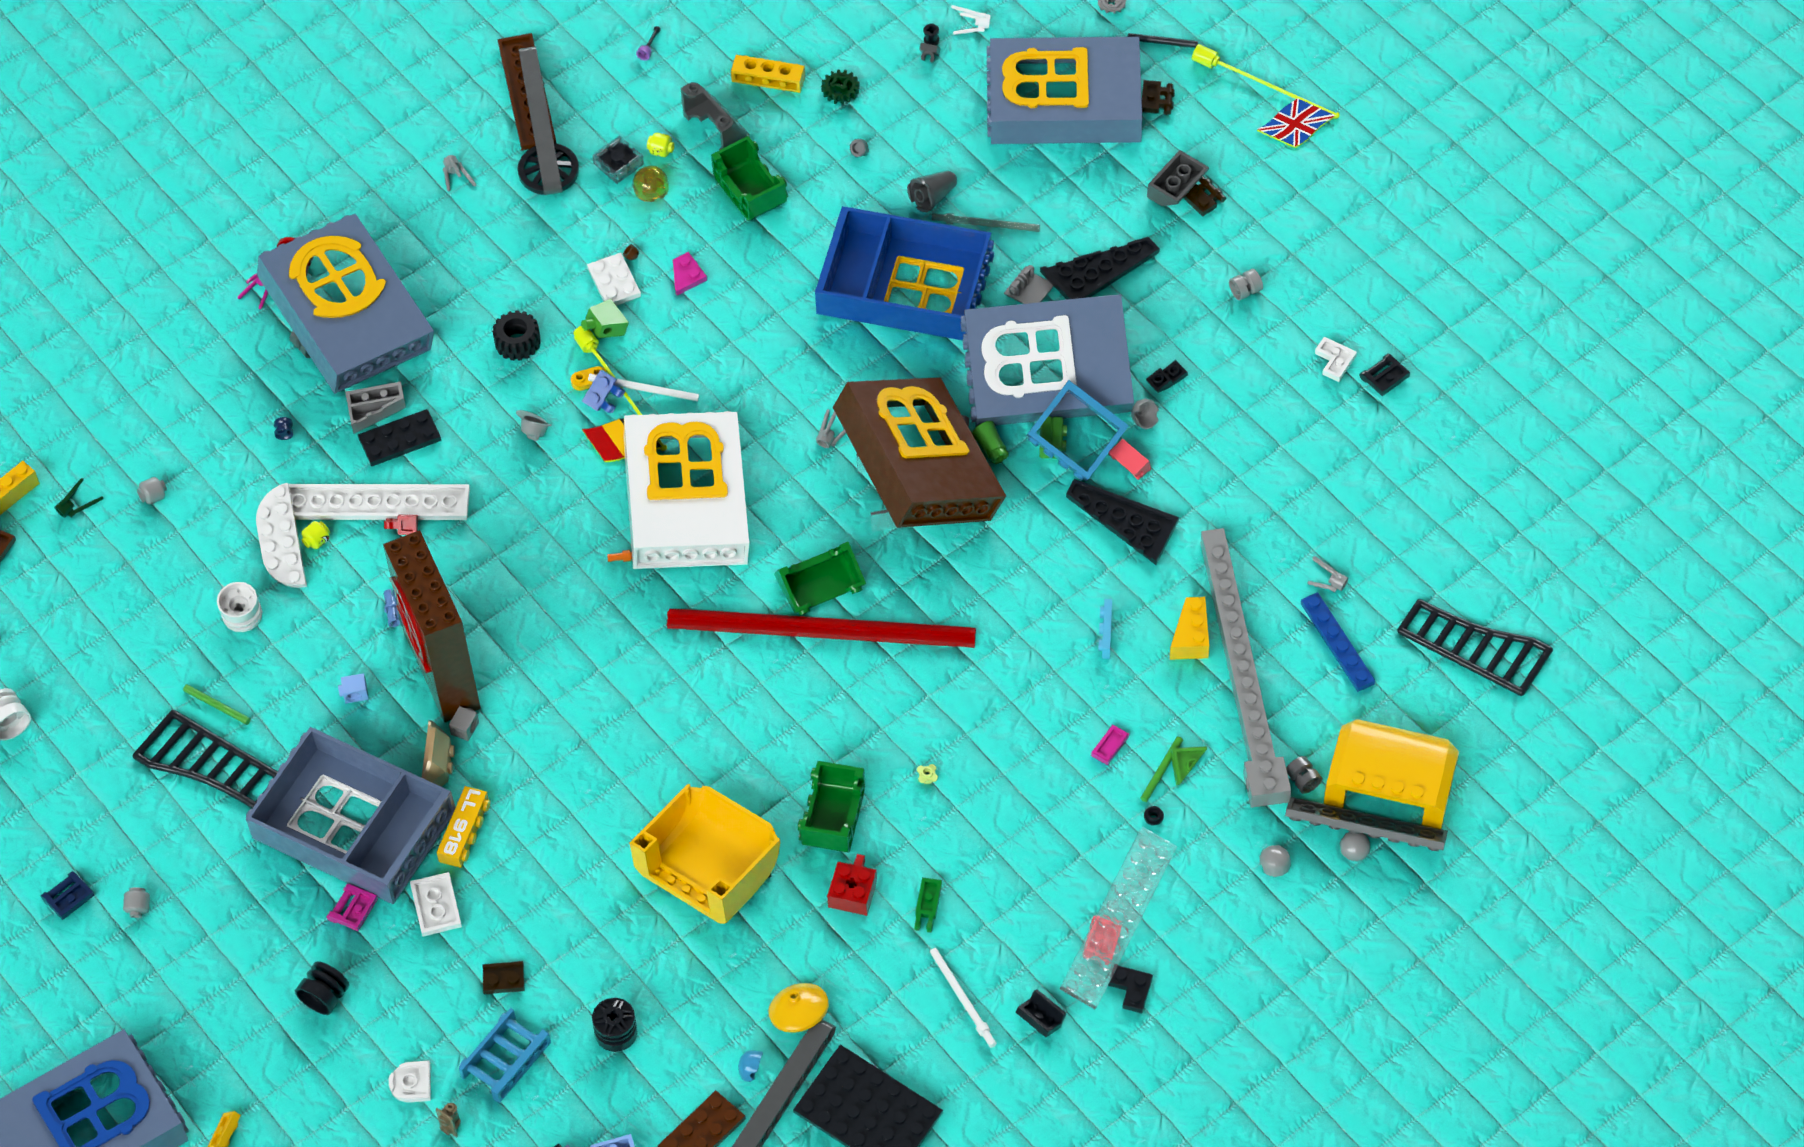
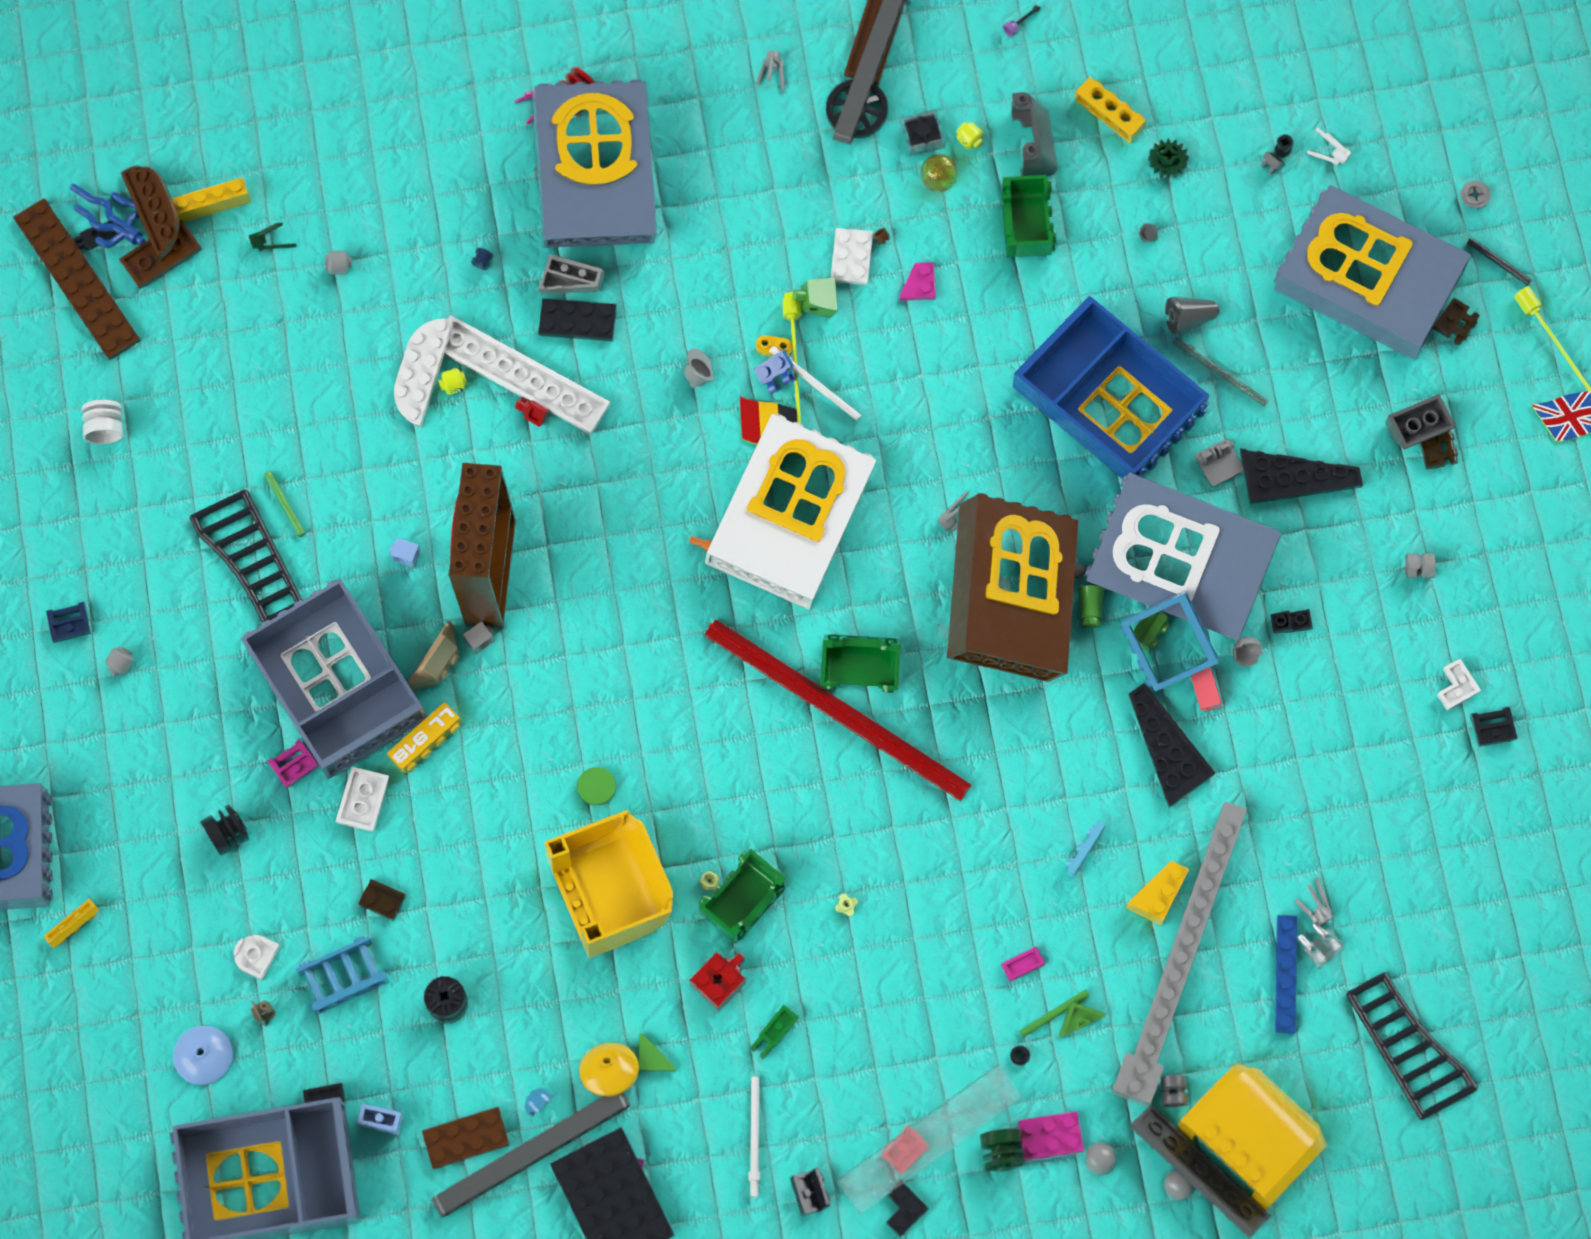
camera: 30 degrees right, 15 degrees up
white wheel [217,582,263,632] -> none
black tyre [493,311,541,361] -> none
none -> bright green tile [577,767,616,806]
none -> bright green tile [639,1033,676,1072]
none -> yellowish green plate [700,871,719,890]
none -> dark green wheel [980,1128,1026,1172]
none -> dark pink plate [1018,1111,1084,1161]
none -> clear piece [1297,922,1345,969]

